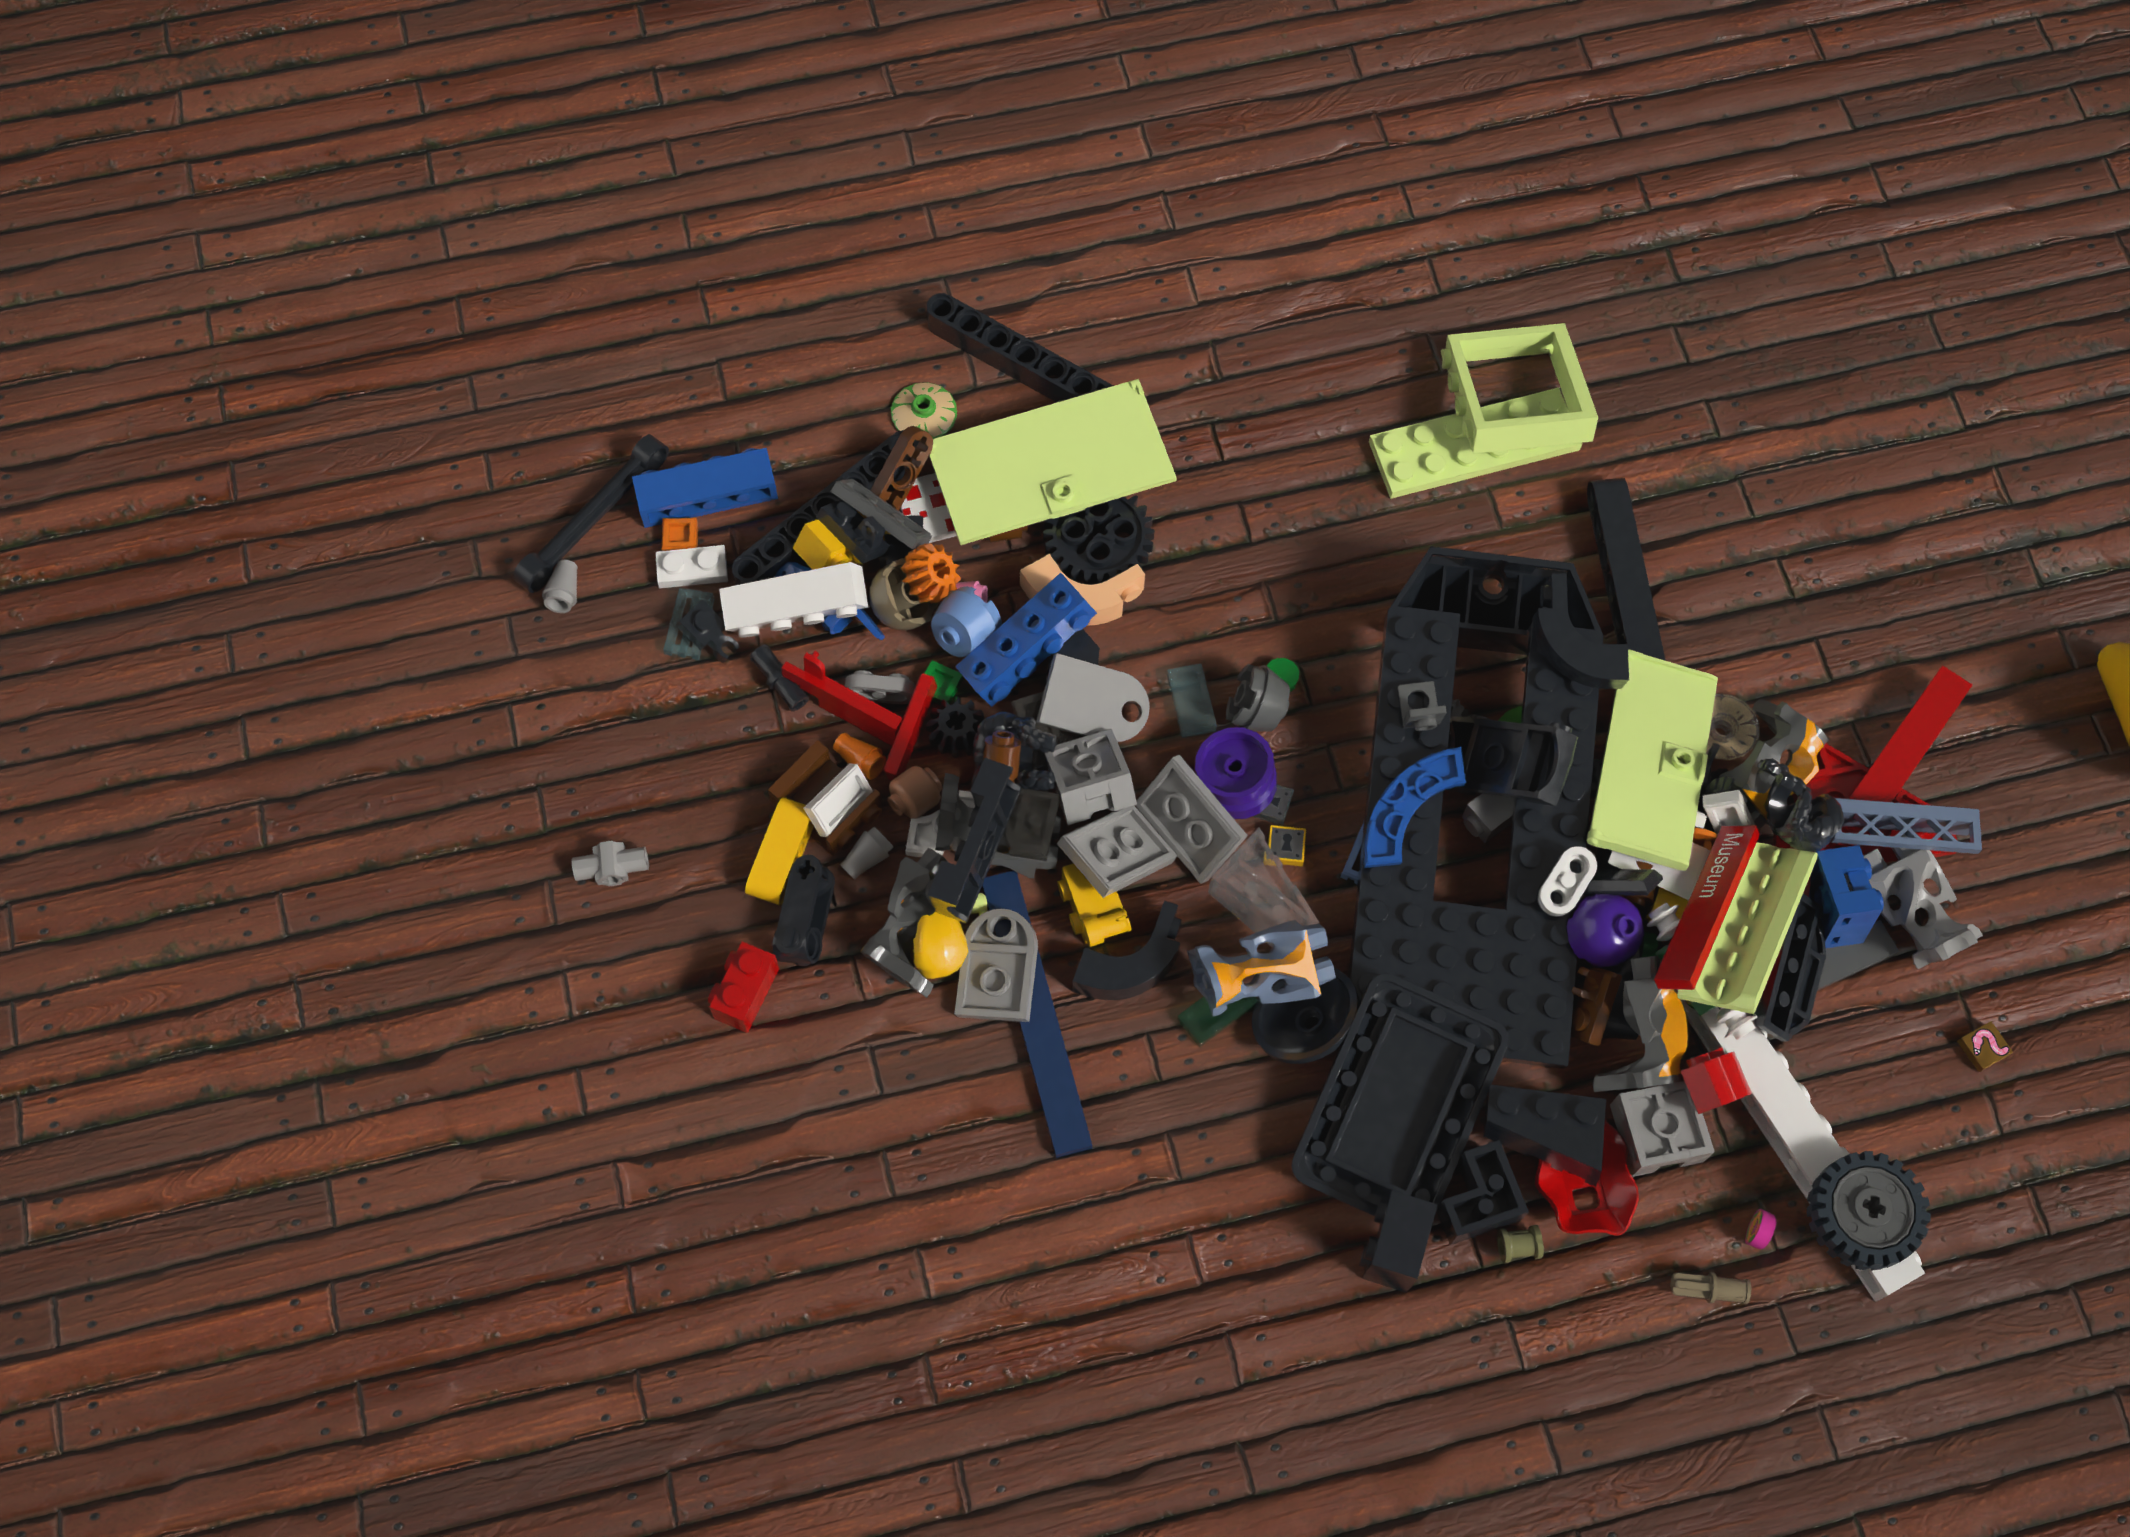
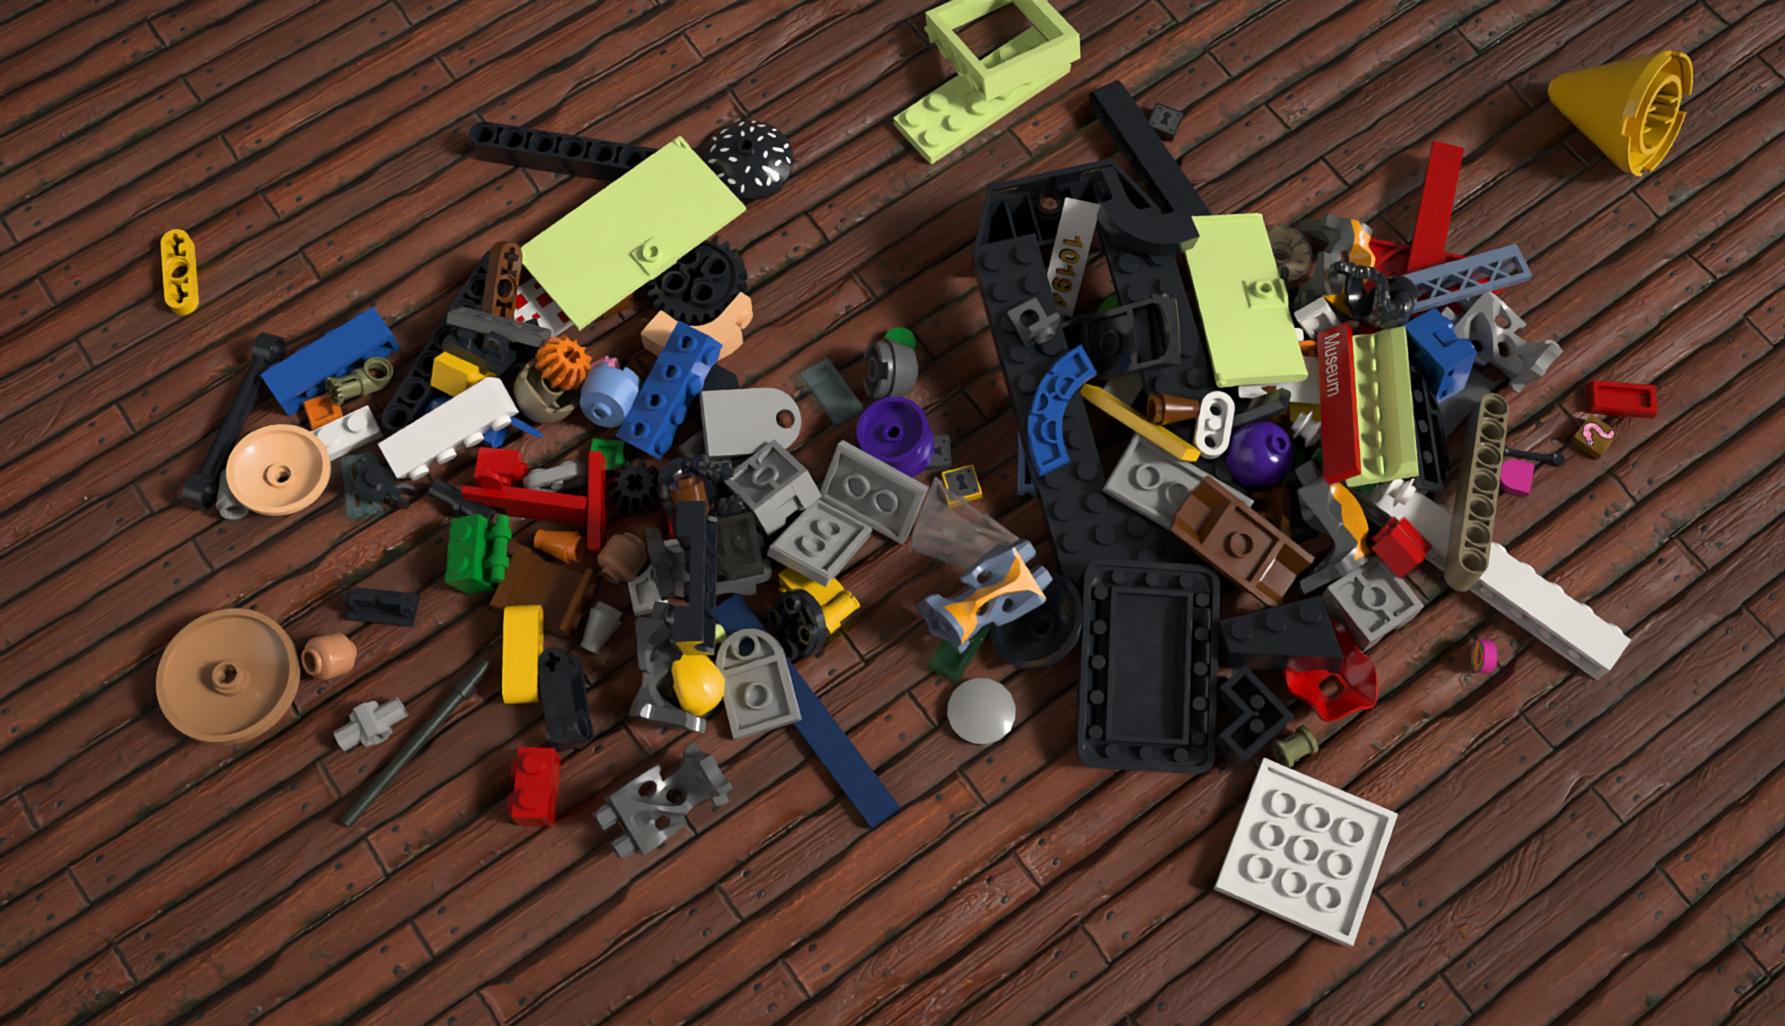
camera: 20 degrees left, 0 degrees up
white tile [803,763,873,837] -> none
tan dish [891,382,957,439] -> none
black arch [1072,900,1182,1000] -> none
black brick [1359,1190,1437,1293] -> none
dark tan axle [1671,1272,1751,1304] -> none
wheel [1806,1151,1931,1271] -> none
none -> medium nougat dish [156,608,301,746]
none -> yellow beam [161,229,199,315]
none -> light nougat dish [226,424,331,516]
none -> nougat head [301,632,357,681]
none -> olive connector [324,357,393,406]
none -> pearl dark grey bar [340,658,493,828]
none -> black hinge [344,587,421,627]
none -> green brick [445,514,512,595]
none -> red brick [474,447,528,488]
none -> dark grey hips [592,742,733,859]
none -> black dish [702,120,794,201]
none -> black tile [767,588,827,659]
none -> light grey dish [947,678,1016,747]
none -> white sticker [1047,198,1101,317]
none -> yellow tile [1080,383,1201,462]
none -> light grey tile [1102,432,1254,530]
none -> reddish brown cone [1147,392,1200,426]
none -> tile [1148,103,1185,142]
none -> reddish brown piece [1169,475,1315,608]
none -> white plate [1214,758,1398,948]
none -> dark tan beam [1444,393,1509,591]
none -> dark pink tile [1499,459,1535,497]
none -> black hinge [1503,445,1565,467]
none -> red tile [1587,380,1658,419]

